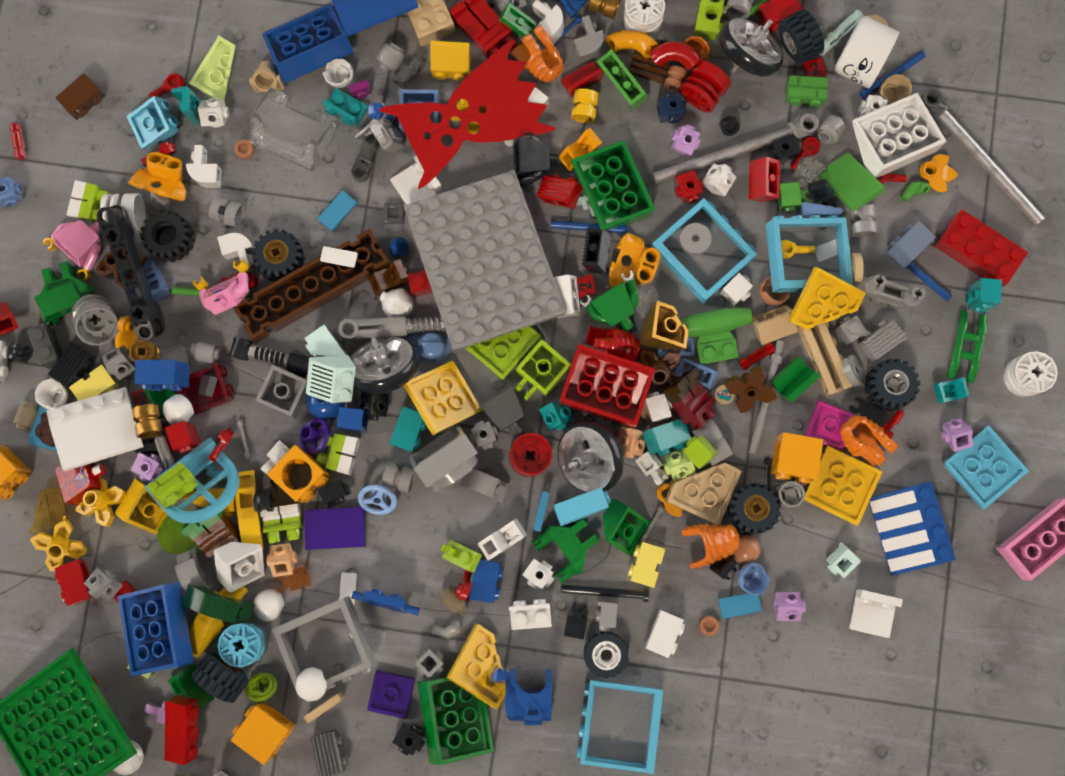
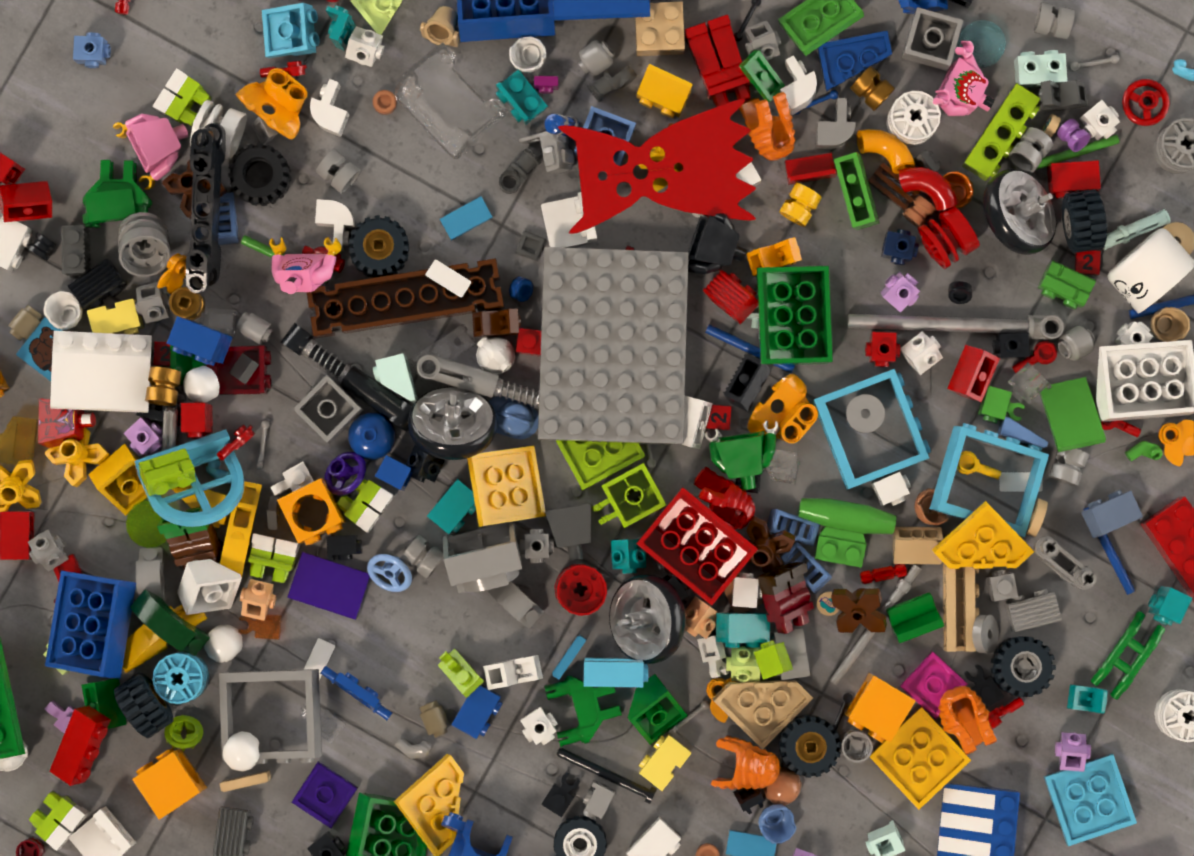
camera: 20 degrees right, 5 degrees up
black wheel [253,492,275,512] -> none
light aqua slope [306,355,356,403] -> none
light grey brick [415,647,445,678] -> none
red plate [454,570,472,601] -> none
white bracket [509,599,552,630] -> none
pearl gold slope [640,301,689,350] -> none
black plate [808,179,838,207] -> none

